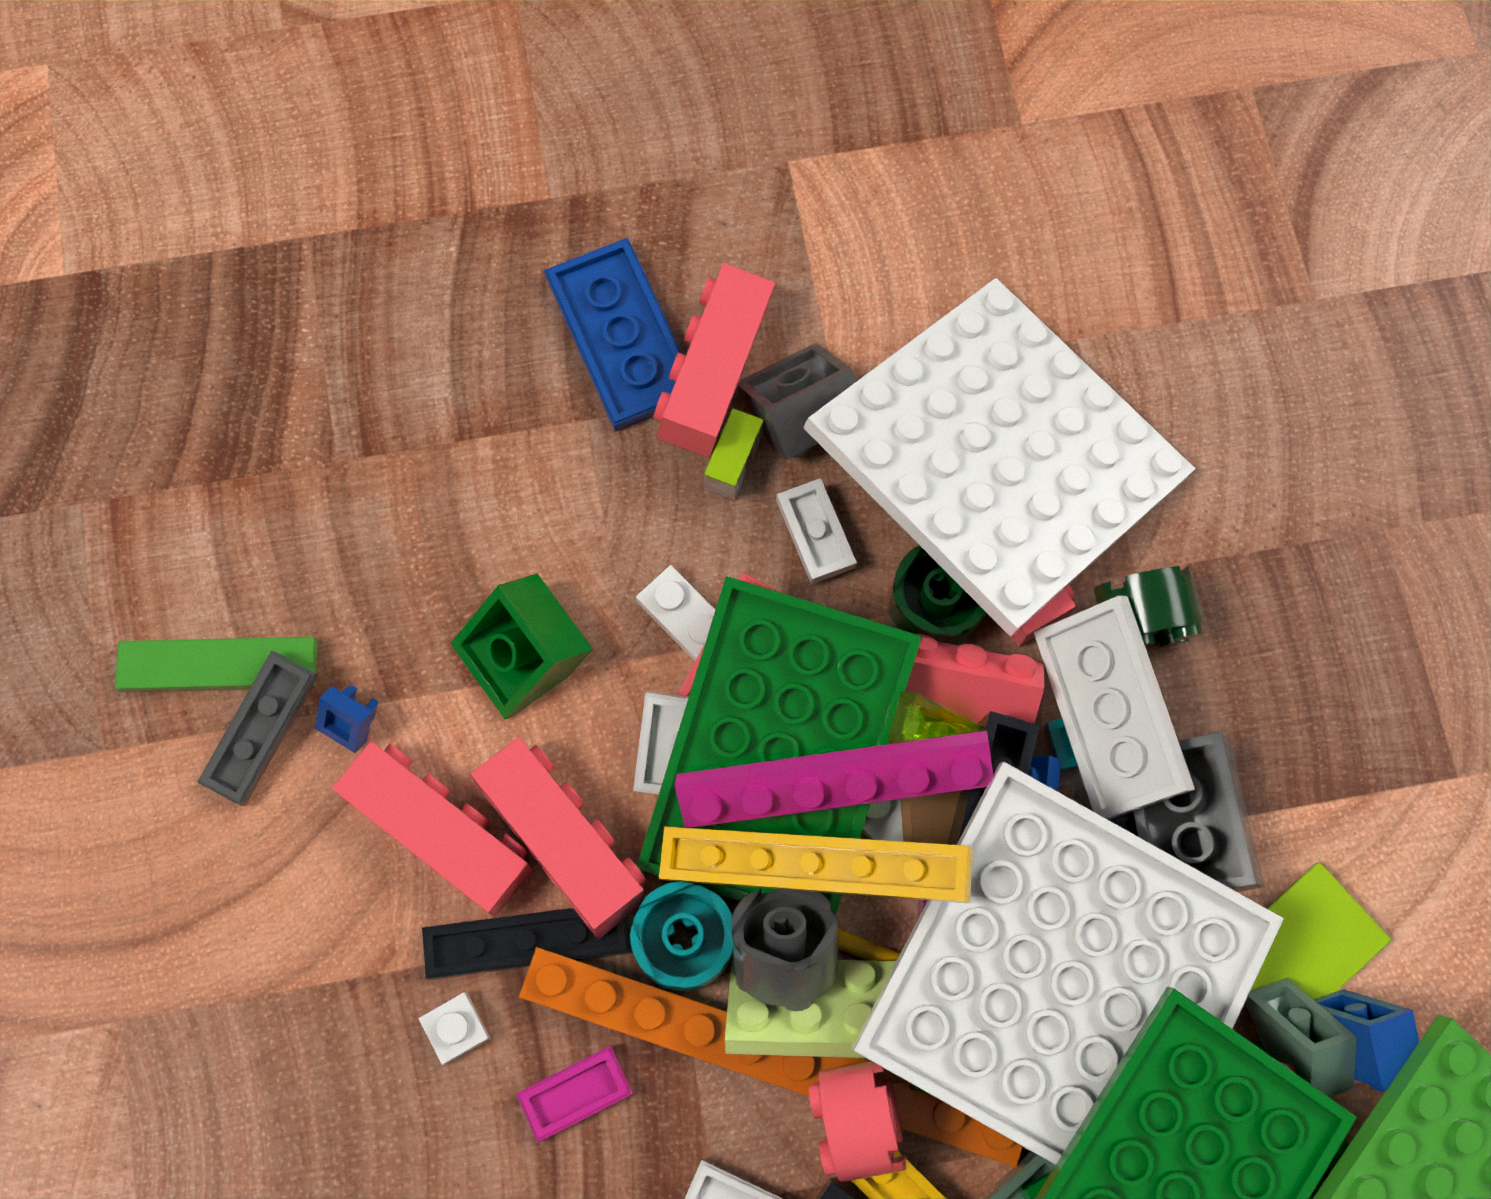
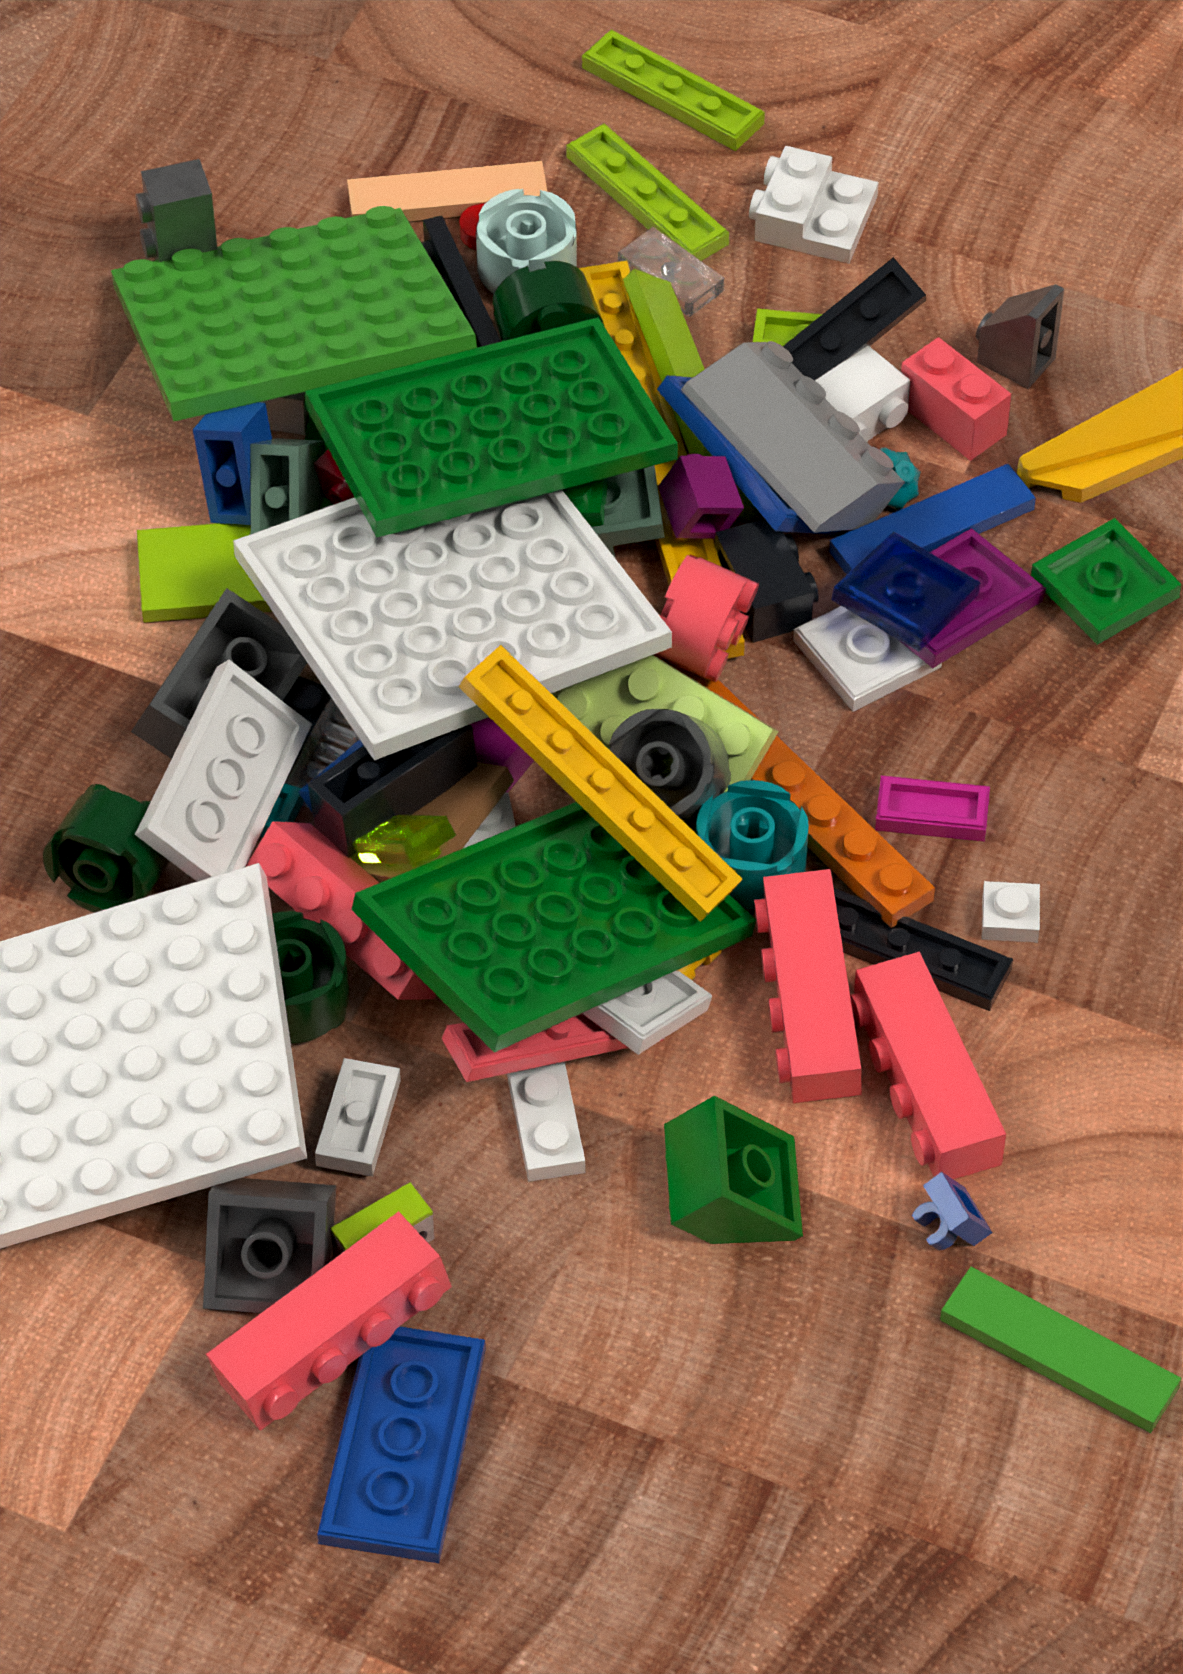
camera: 145 degrees left, 20 degrees down
dark grey tile [197,650,318,806] -> none
dark pink plate [675,731,994,828] -> none

